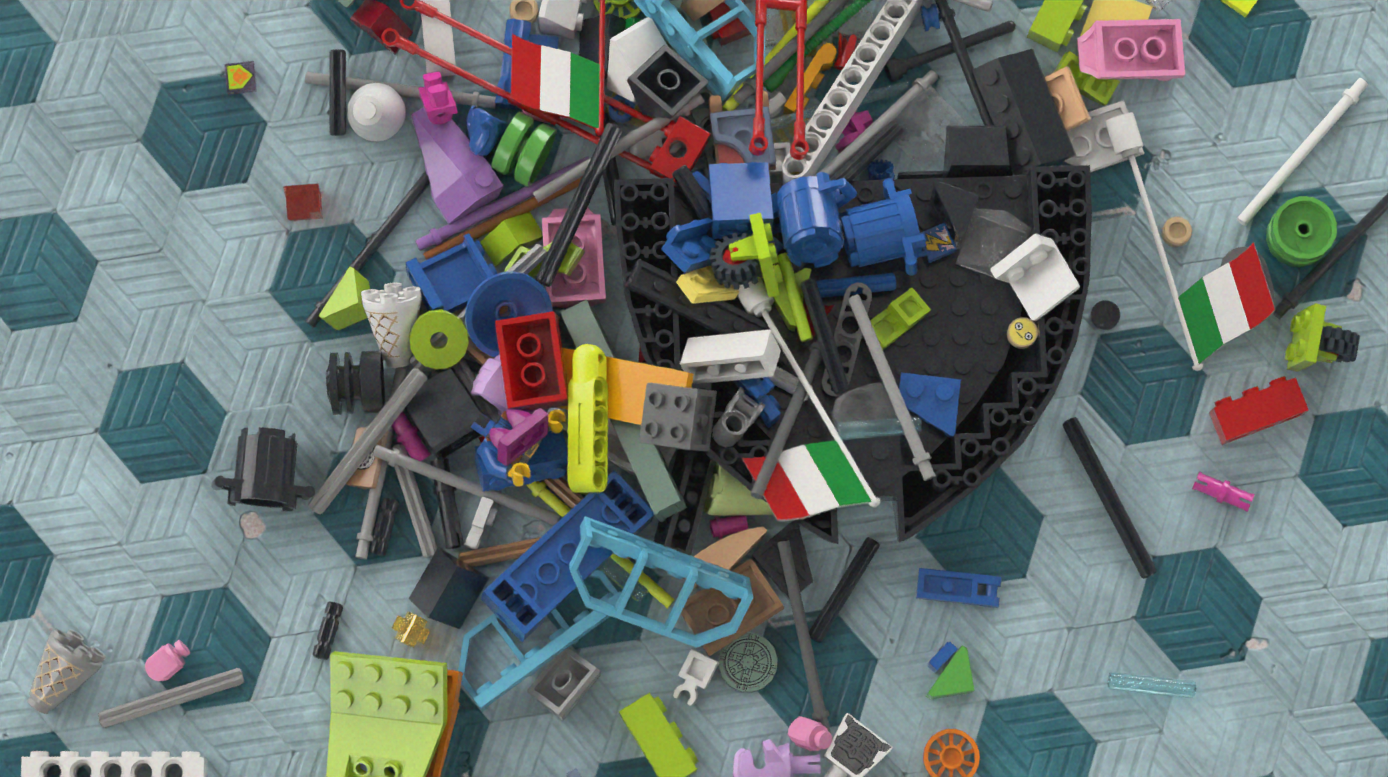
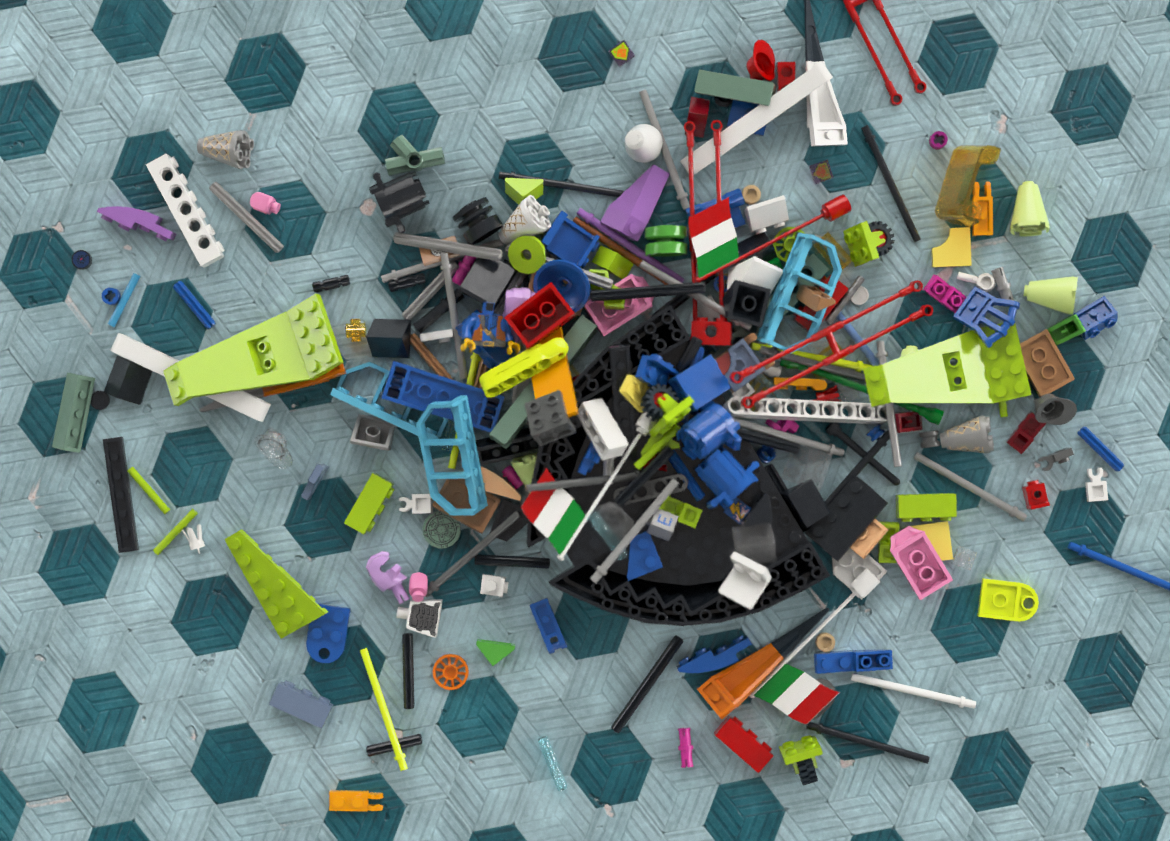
camera: 65 degrees right, 10 degrees up
clear red panel [283,183,323,221] -> none
black axle [329,49,346,136] -> none
dark pink hips [418,72,457,125] -> none
blue hair [466,105,509,156] -> none
magenta tile [490,408,549,466] -> none
flat silver piece [713,388,765,447] -> none
blue tile [927,642,958,673] -> none
tile [1007,317,1038,349] -> none
black piece [1090,300,1120,330] -> none
bright green wheel [1266,196,1337,268] -> none
none -> sand green piece [385,135,445,176]
none -> white bracket [480,574,509,598]
none -> light grey brick [646,509,679,541]
none -> blue slope [676,635,752,673]
none -> orange plate [697,608,829,719]
none -> blue slope [814,650,893,674]

